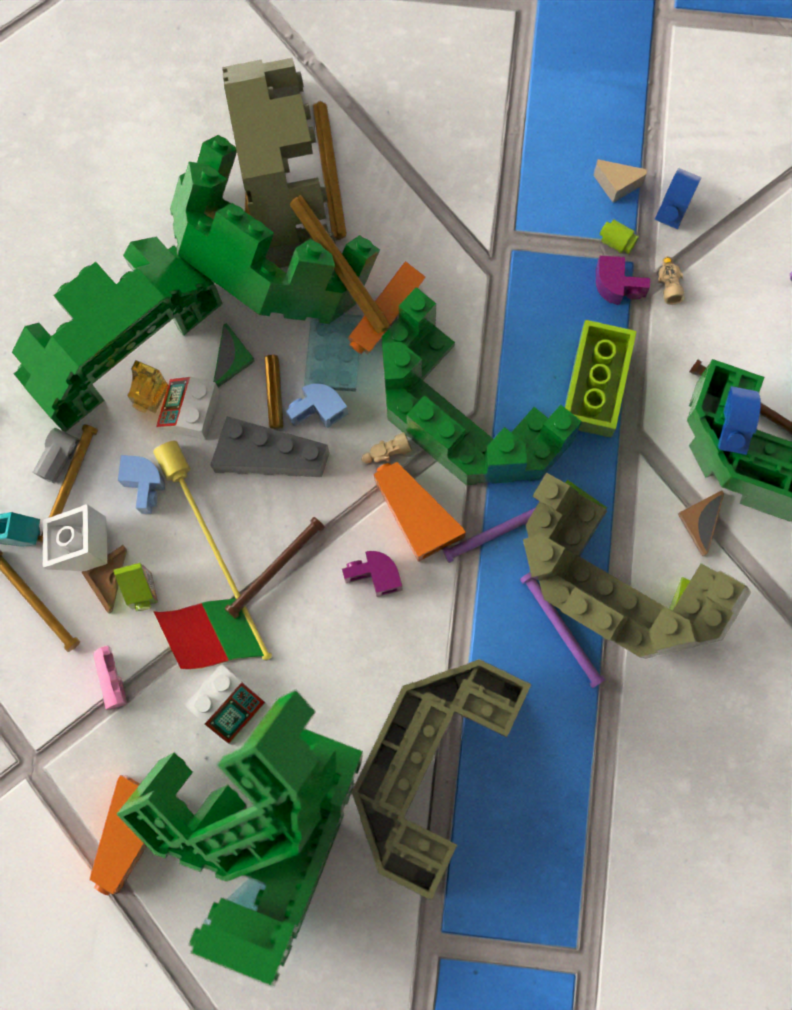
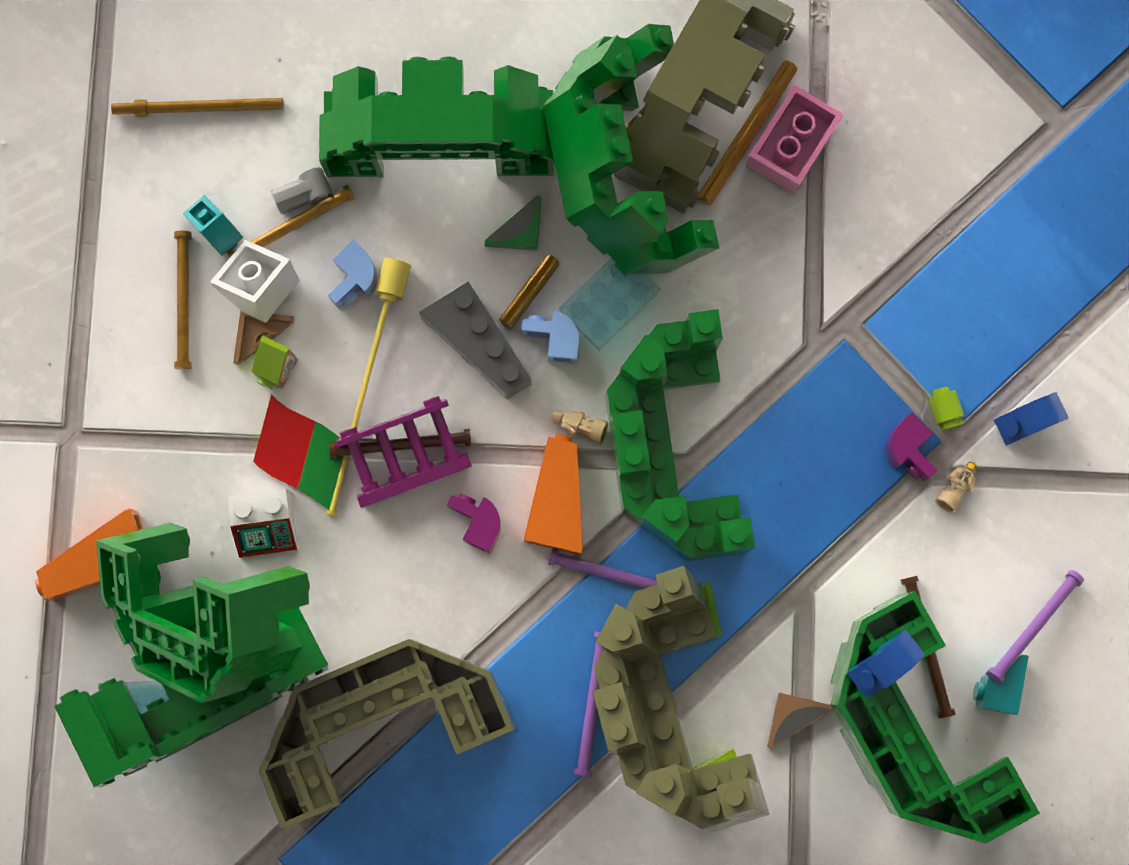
camera: 35 degrees right, 5 degrees up
bright pink slope [93,646,128,710] -> none
clear yellow arch [127,360,168,413] -> none
white slope [156,377,220,440] -> none
pearl gold axle [290,196,390,334] -> none
orange slope [347,261,426,354] -> none
lime brick [565,320,637,438] -> none
tan slope [593,159,647,203] -> none
none -> magenta fence [335,396,472,508]
none -> bright pink brick [746,85,843,195]

